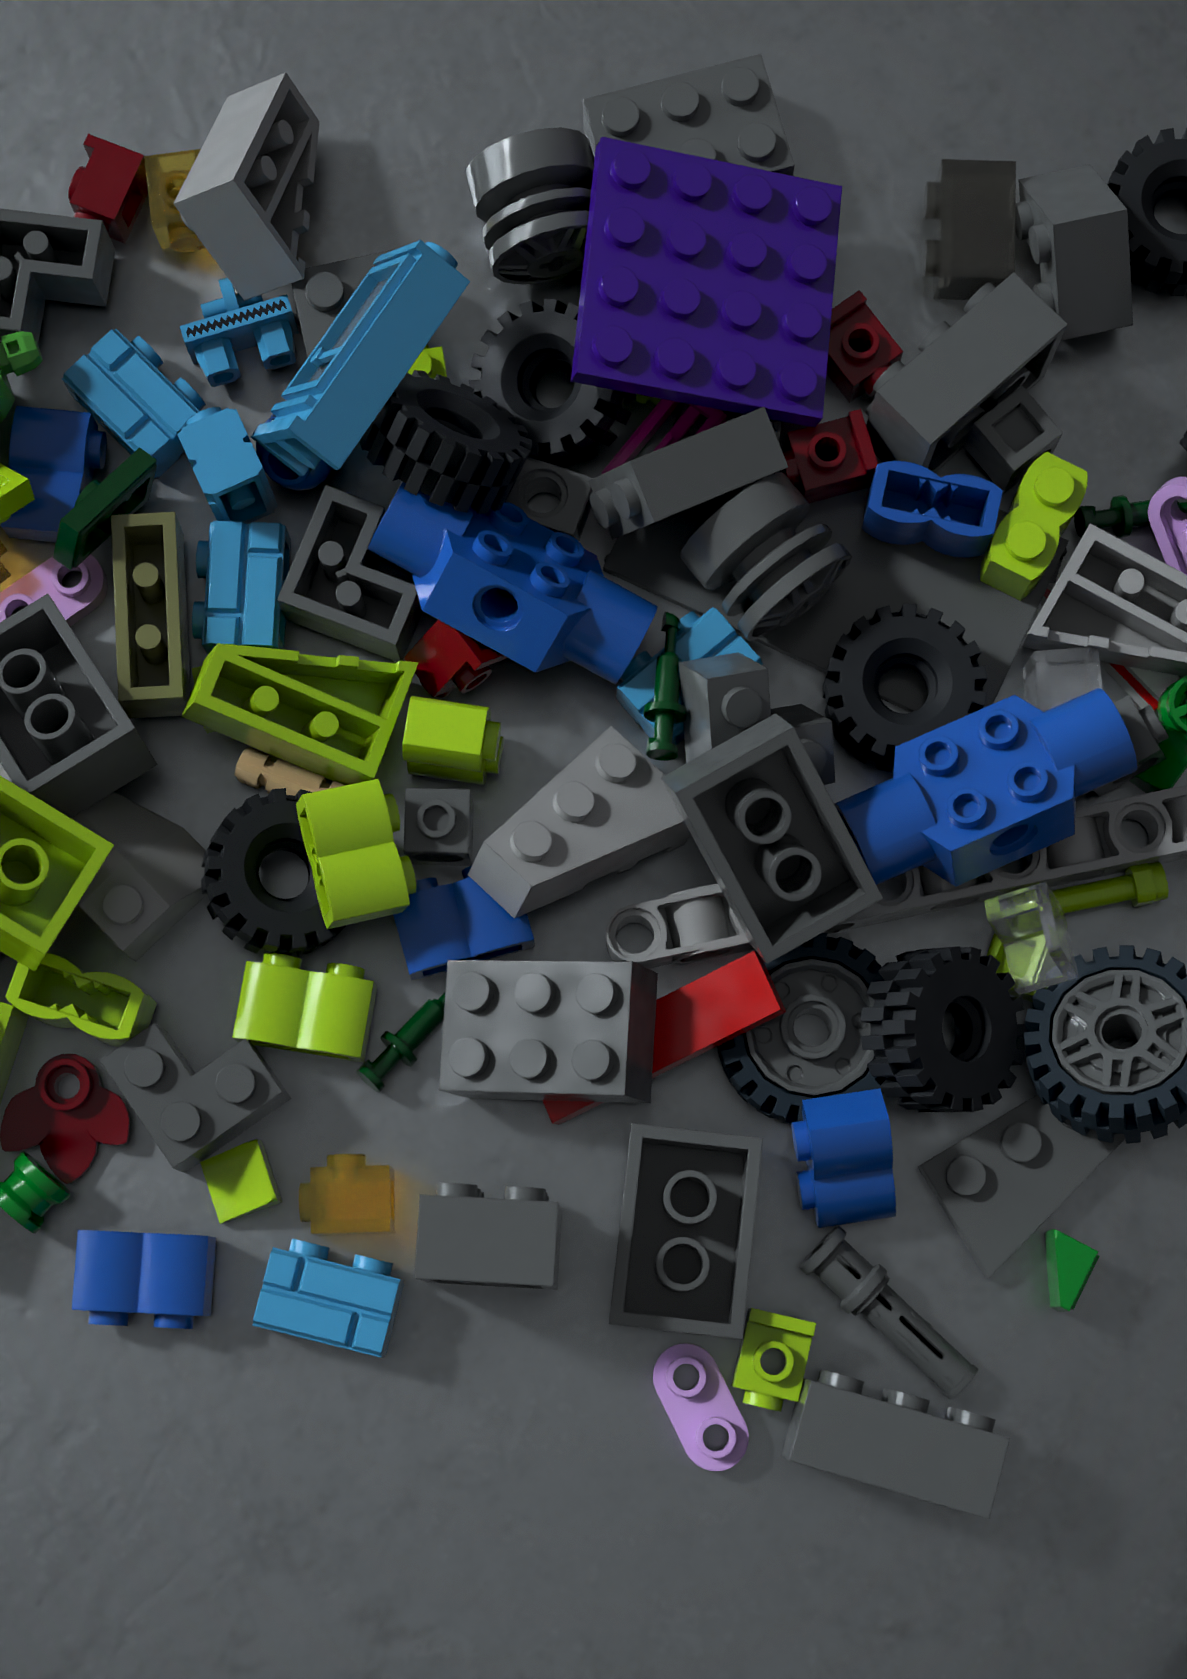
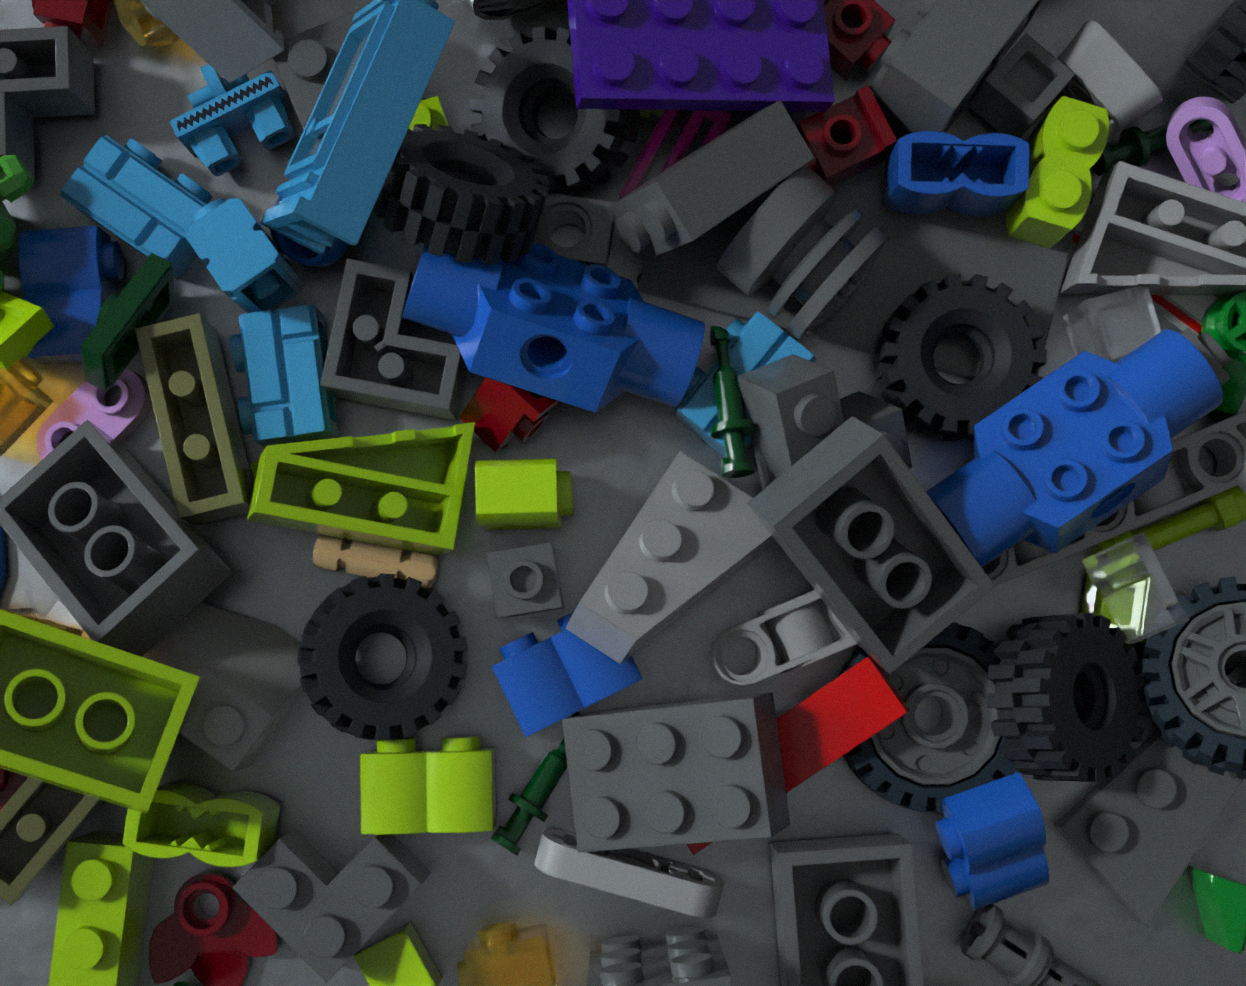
camera: 15 degrees left, 5 degrees up
lime brick [296,779,416,929] -> none
none -> light grey beam [534,829,725,918]
none -> light grey piece [1057,20,1163,138]

